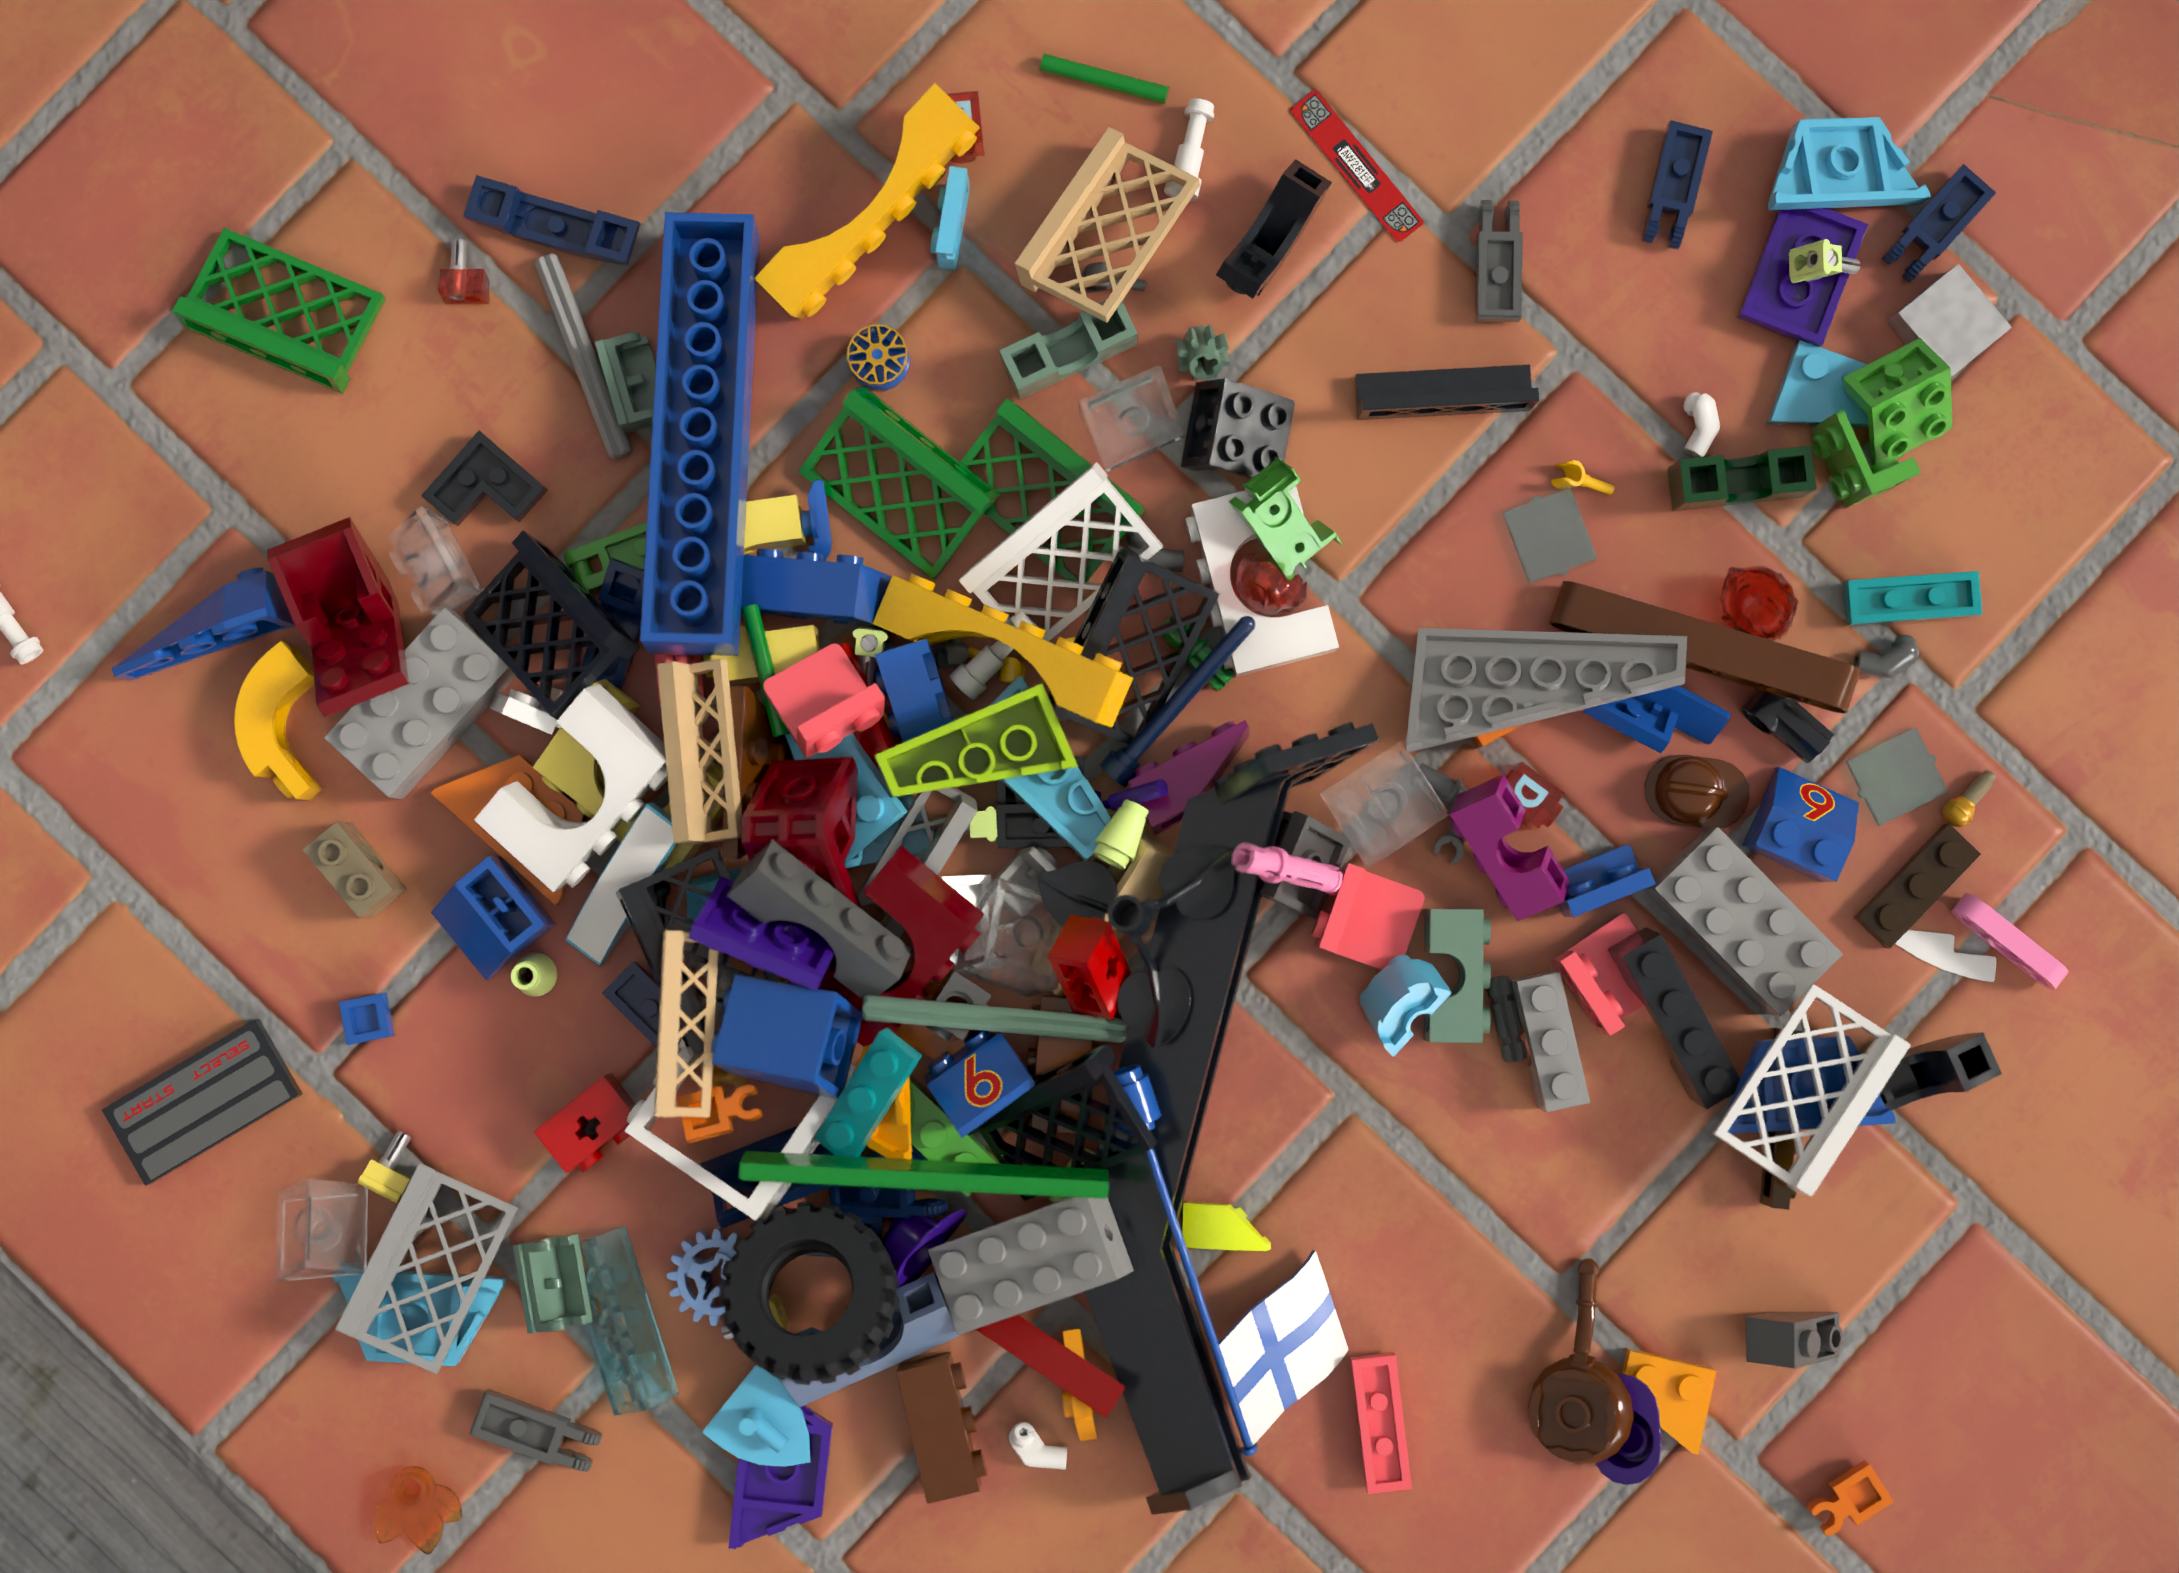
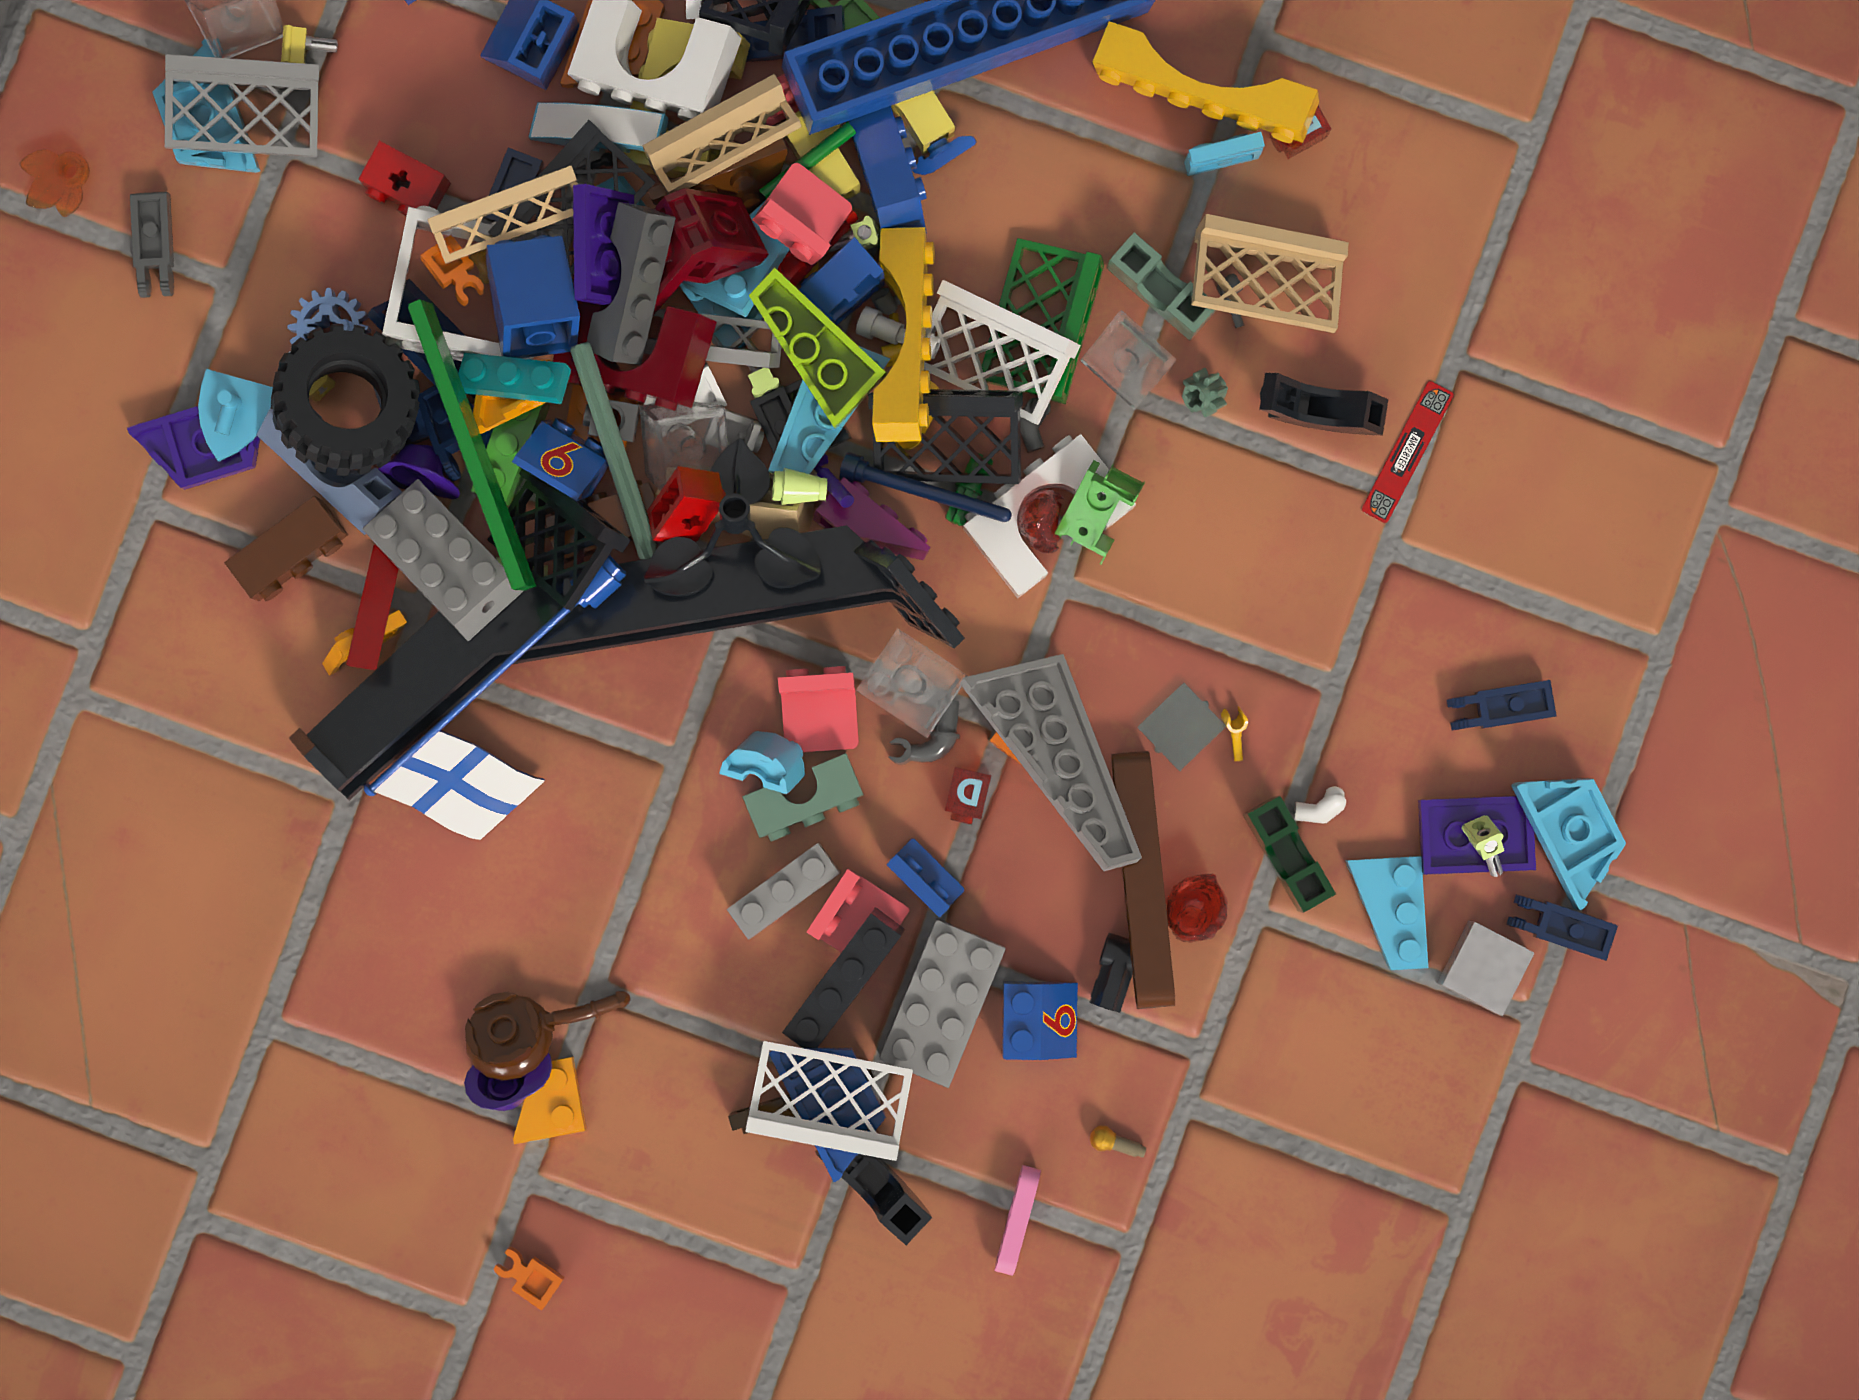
camera: 70 degrees right, 0 degrees up
yellowish green cone [511,953,557,996] -> none
sand green hinge [513,1234,593,1333] -> none
clear light blue fence [579,1226,679,1416] -> none
green fence [798,387,1001,580] -> none
wheel [847,324,910,391] -> none
white arm [1009,1422,1067,1470] -> none
green bar [1040,53,1169,104] -> none
white piece [1164,99,1214,201] -> none
black bracket [1181,378,1295,479] -> none
neon yellow slope [1182,1201,1271,1251] -> none
bright pink pin [1232,842,1342,894] -> none
dark grey bracket [1260,811,1351,919] -> none
coral plate [1350,1352,1412,1494] -> none
black fence [1355,365,1539,420] -> none
magenta arch [1450,774,1570,921] -> none
dark grey hinge [1475,200,1523,322] -> none
dark grey axle [1487,975,1528,1062] -> none
blue bracket [1583,686,1730,753] -> none
reddish brown piece [1645,755,1750,828] -> none
dark grey slope [1746,1312,1843,1369] -> none
bright green bracket [1811,410,1921,508] -> none
bright green bracket [1842,338,1953,464] -> none
teal plate [1843,571,1983,626] -> none
clear light blue piece [1845,727,1948,826] -> none
dark grey arm [1853,635,1920,678] -> none
dark brown plate [1854,824,1981,948] -> none
white sticker [1895,930,1997,982] -> none

